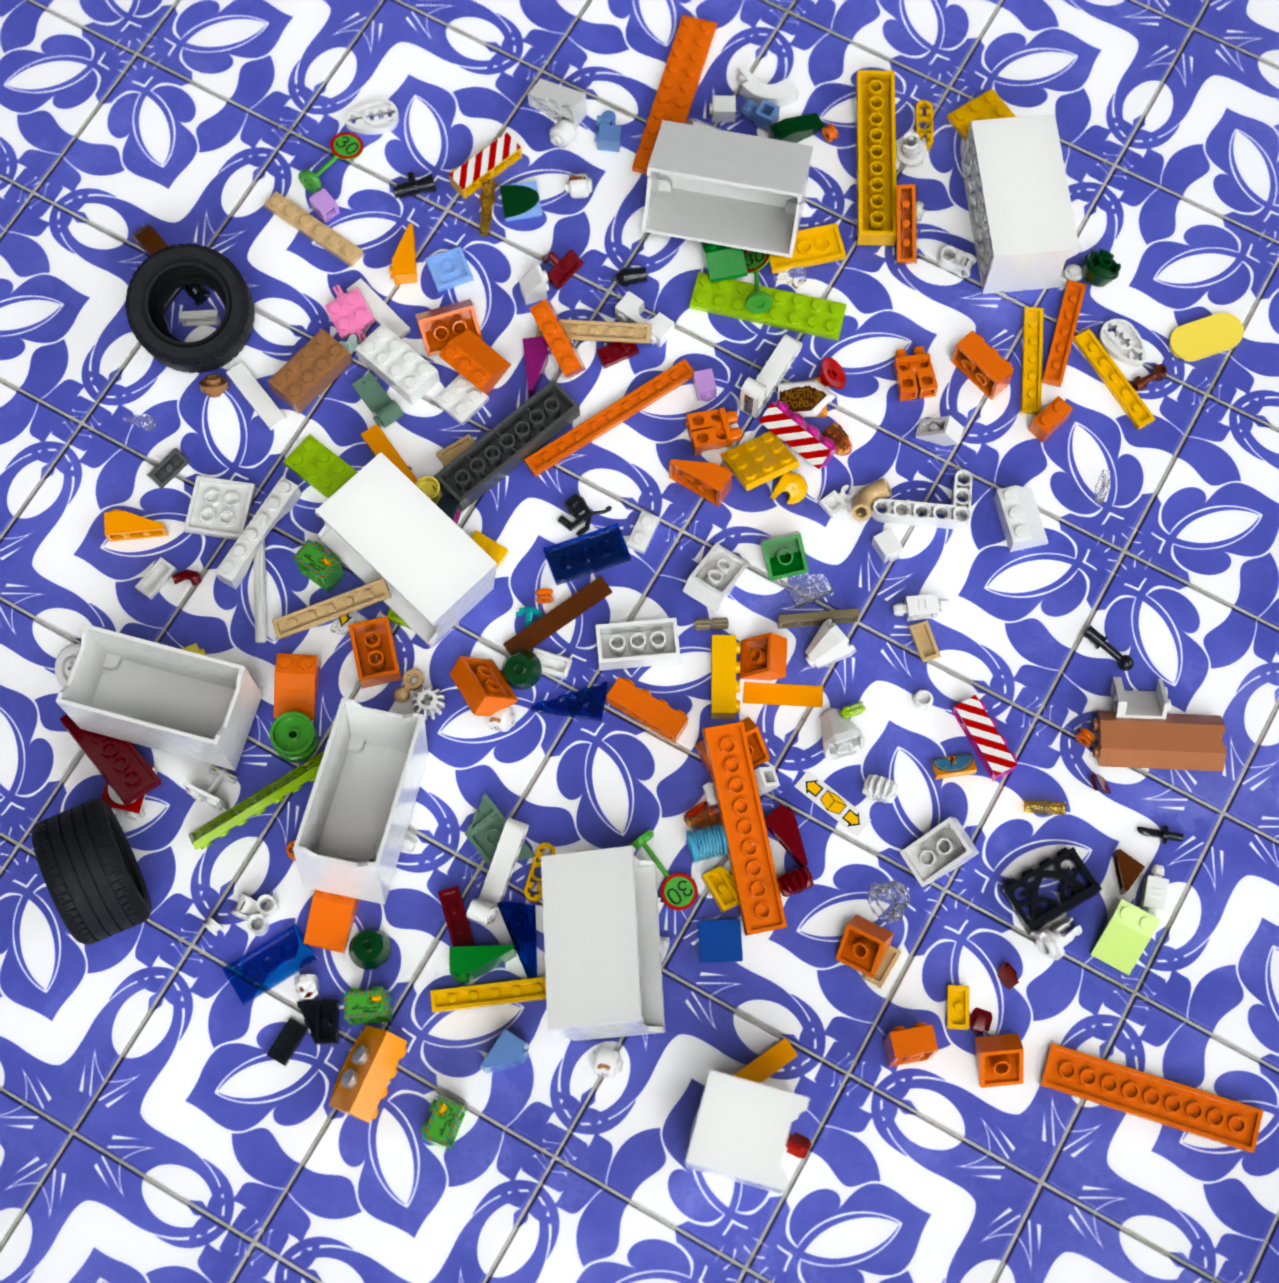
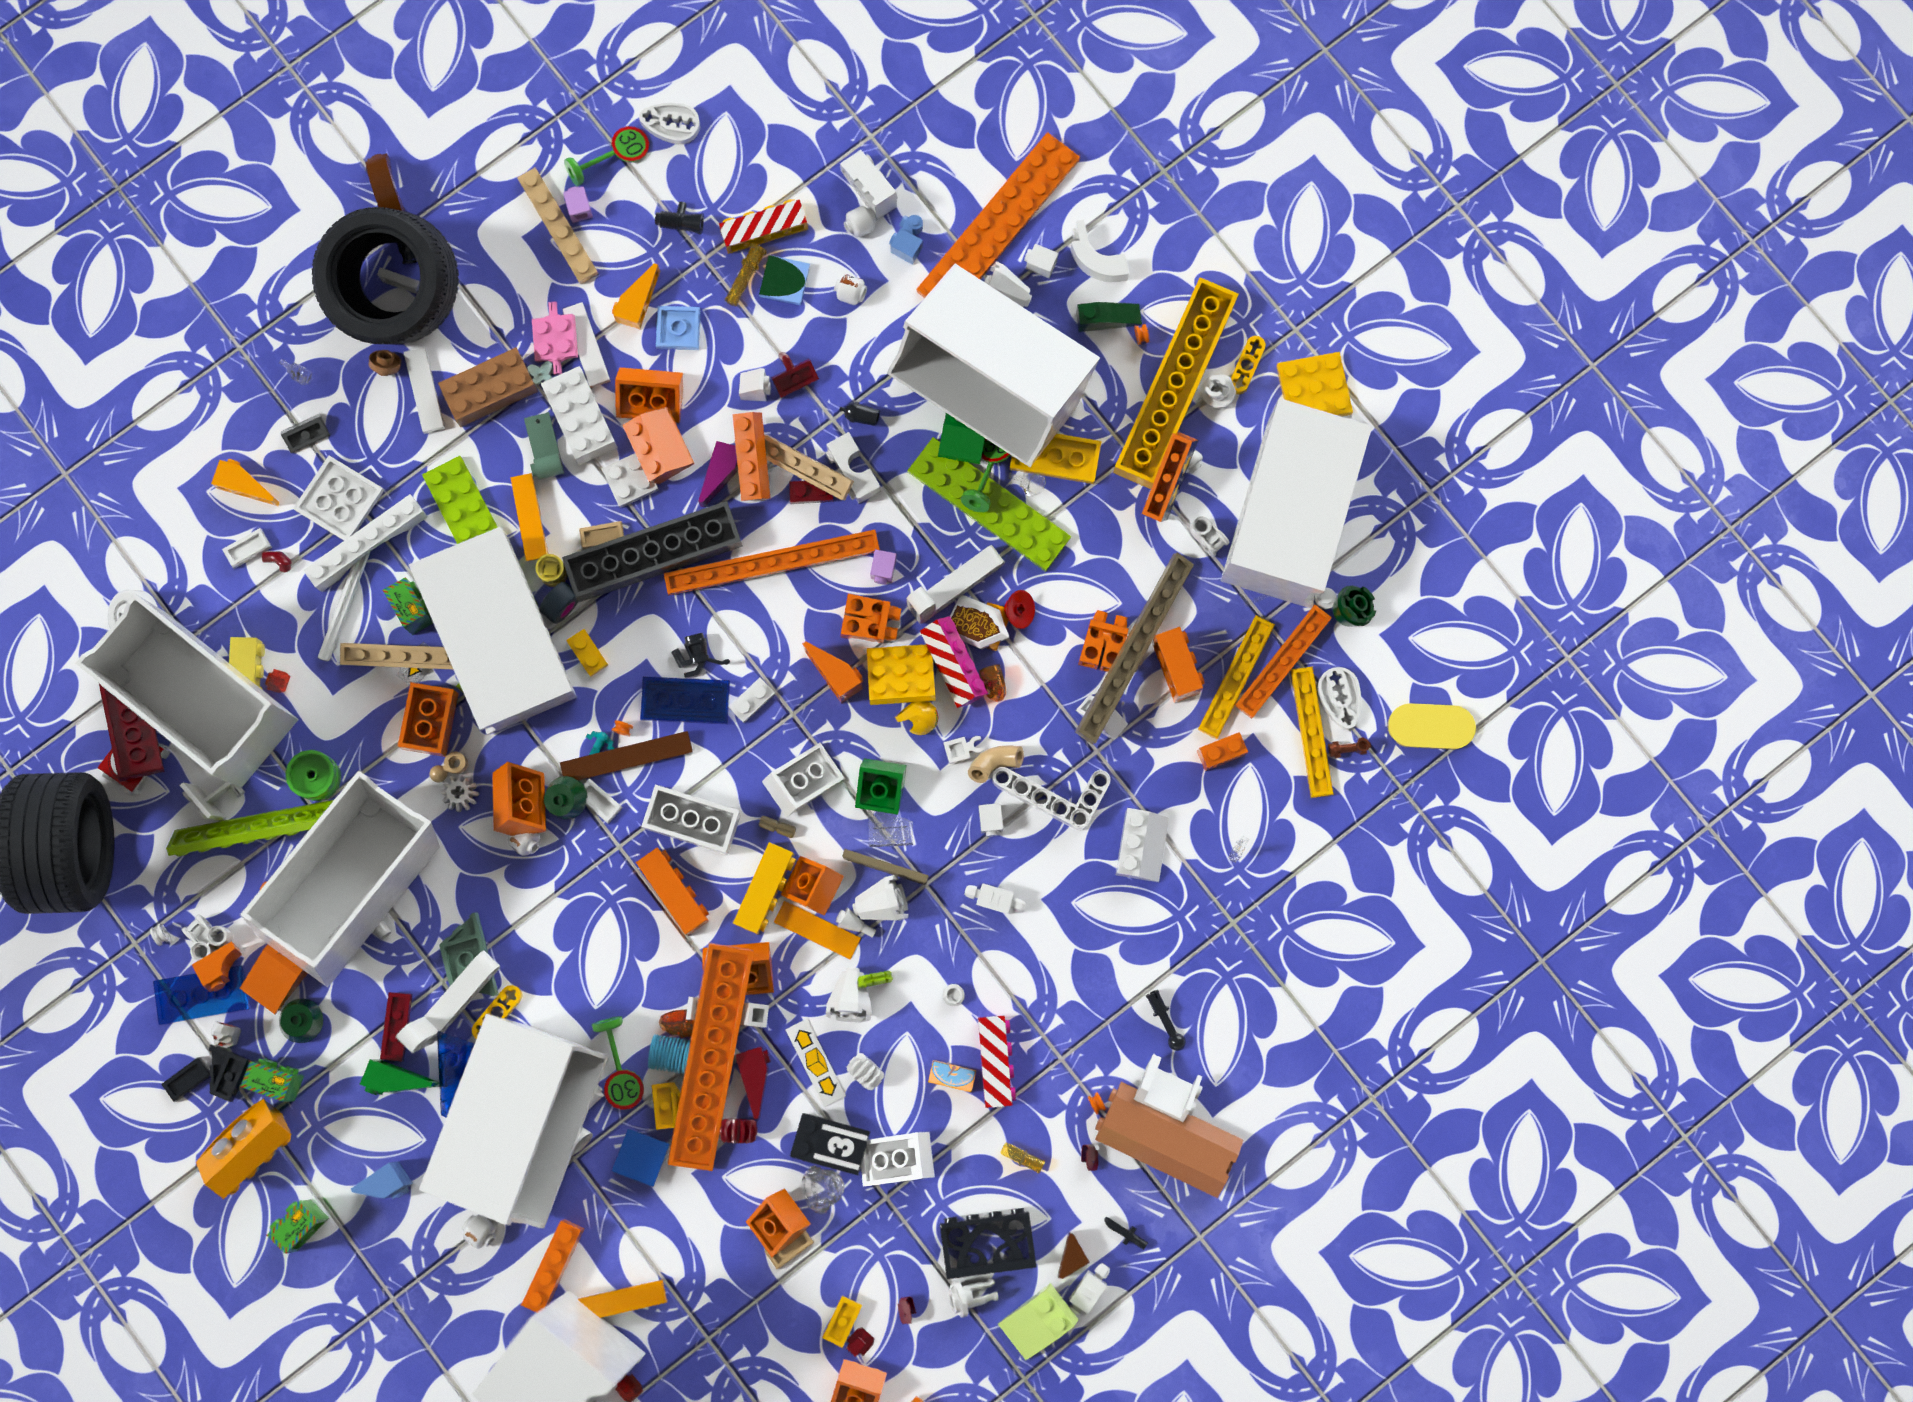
camera: 20 degrees right, 10 degrees up
orange slope [273,653,321,721] -> none
yellow plate [430,977,546,1013] -> none
clear blue wing [531,682,608,722] -> none
medium blue brick [739,99,780,132] -> none
orange brick [883,1022,939,1068] -> none
tan tile [908,620,941,663] -> none
none -> orange arch [192,941,242,993]
none -> orange brick [521,1219,585,1313]
none -> black slope [790,1113,871,1175]
none -> white cone [836,908,876,937]
none -> dark tan plate [1075,552,1194,744]

